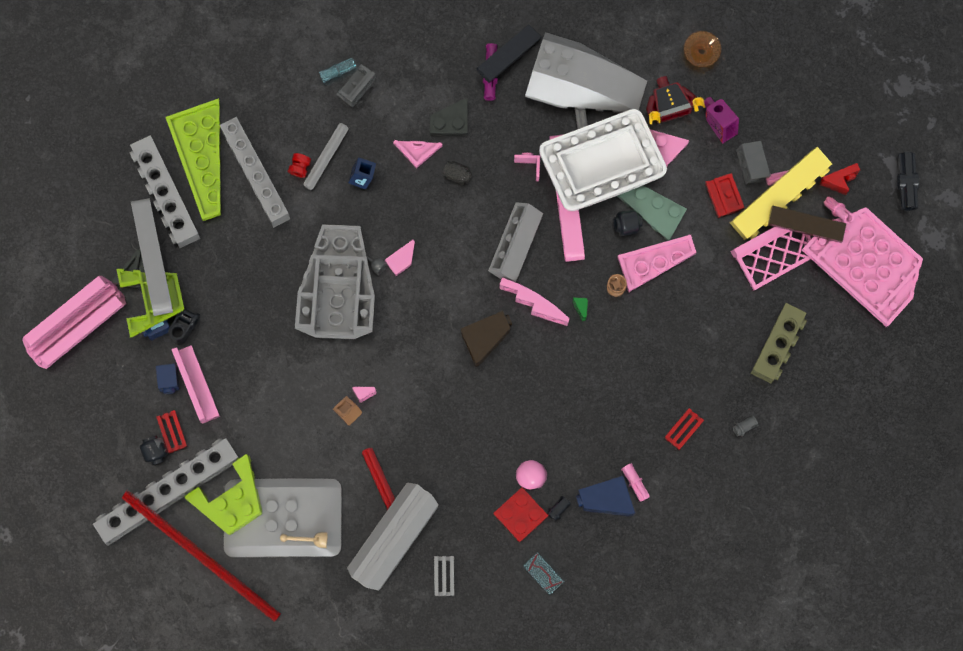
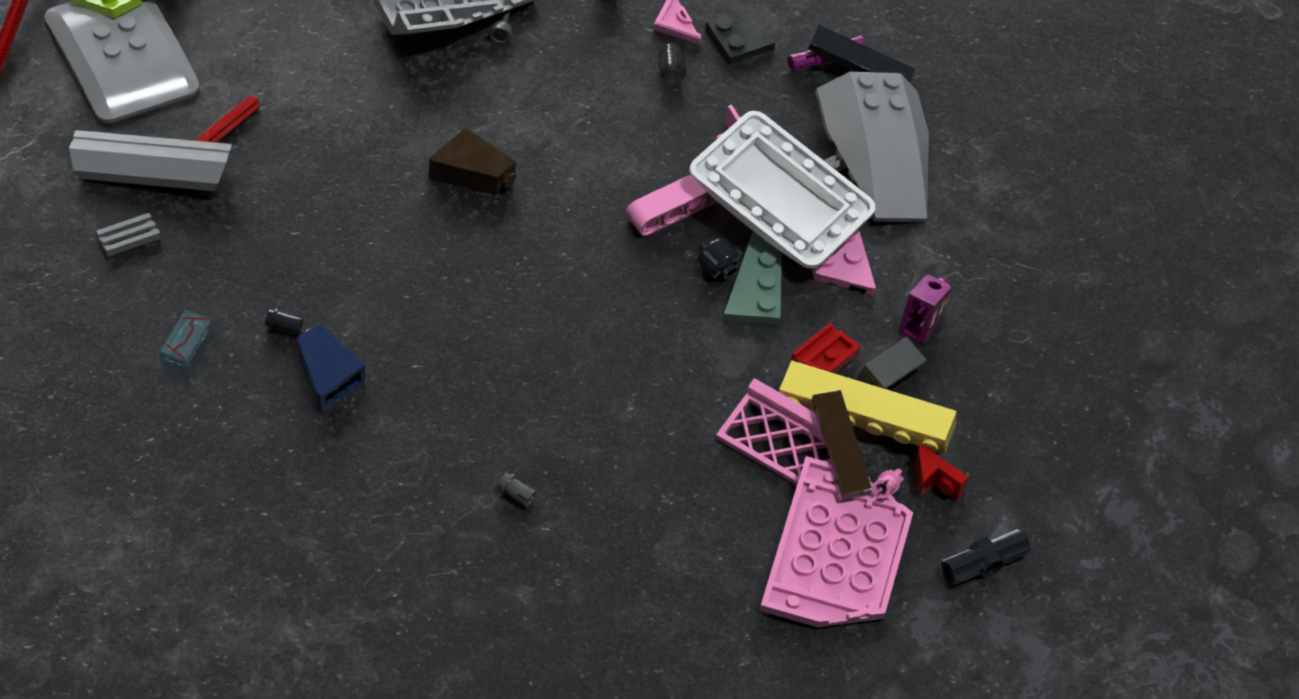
camera: 60 degrees right, 25 degrees down
tan hinge [280,532,328,548] -> none
medium nougat slope [333,396,362,425] -> none
bright pink slope [352,387,376,403] -> none
bright pink tile [385,240,415,276] -> none
light grey brick [488,202,543,282] -> none
red plate [493,487,548,543] -> none
bright pink slope [500,278,569,326] -> none
bright pink hair [516,460,547,490] -> none
green slope [572,298,588,321] -> none
medium nougat wheel [607,274,627,297] -> none
bright pink wing [618,235,696,292] -> none
bright pink axle [621,463,649,502] -> none
torso [646,76,705,124] -> none
red tile [664,408,704,450] -> none
clear orange dish [684,31,721,67] -> none
olive brick [750,303,807,383] -> none

